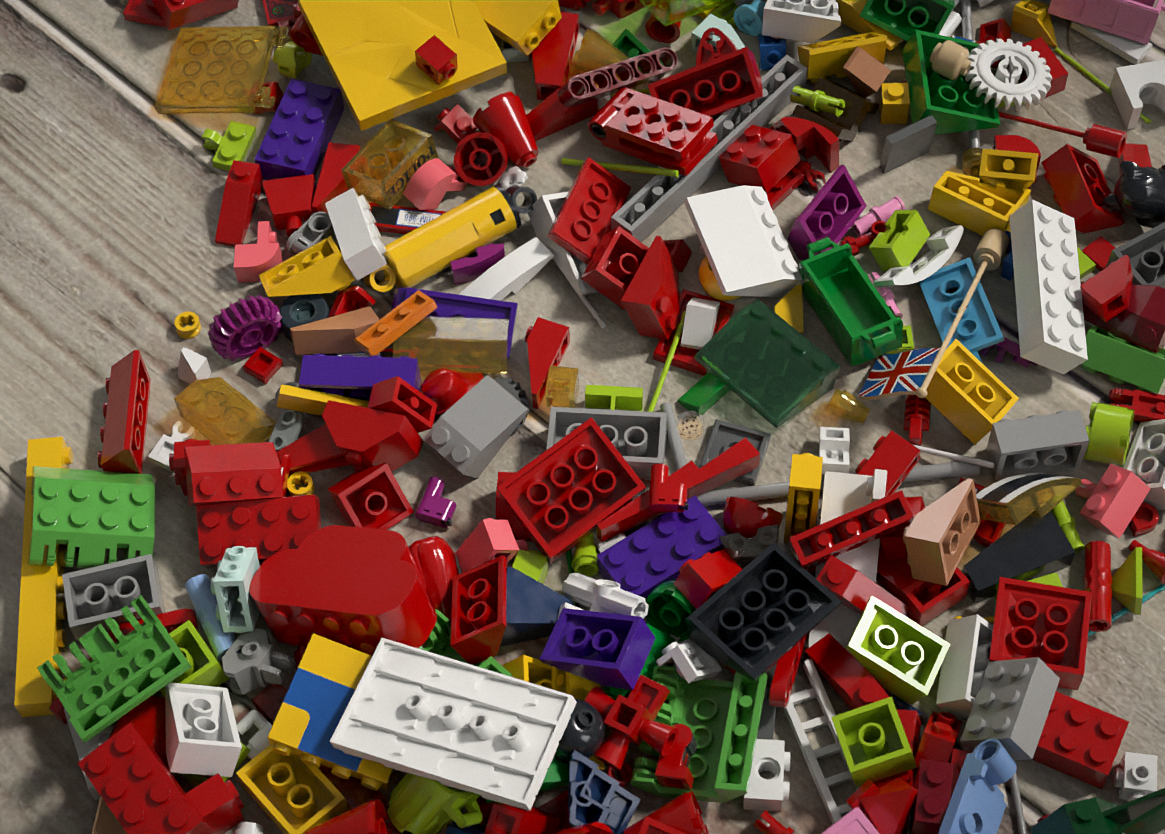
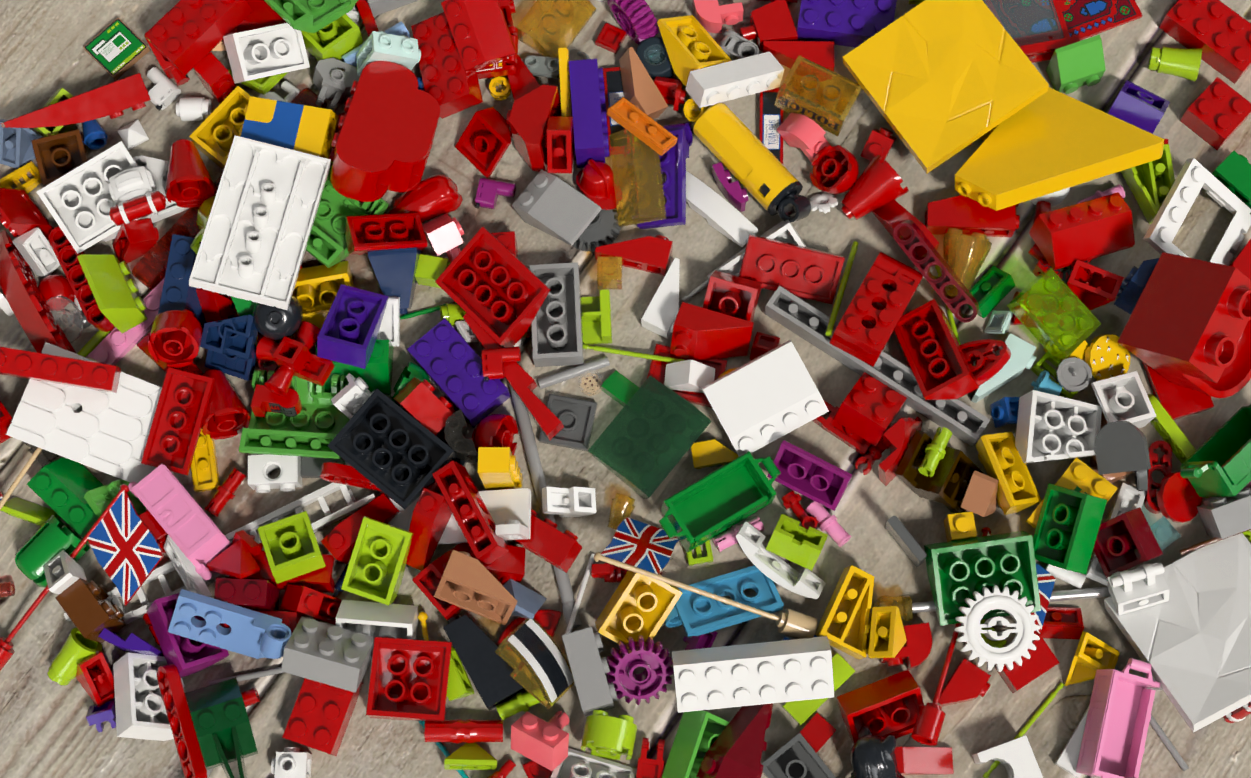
camera: 85 degrees right, 15 degrees up
red brick [415,35,458,85] -> none
white piece [562,573,649,618] -> none
tan head [929,40,972,80] -> none
red slope [1080,255,1133,323] -> none
none -> magenta gear [606,635,674,706]
none -> white slope [641,257,680,339]
none -> red slope [937,658,991,706]
none -> light aqua slope [984,310,1013,334]

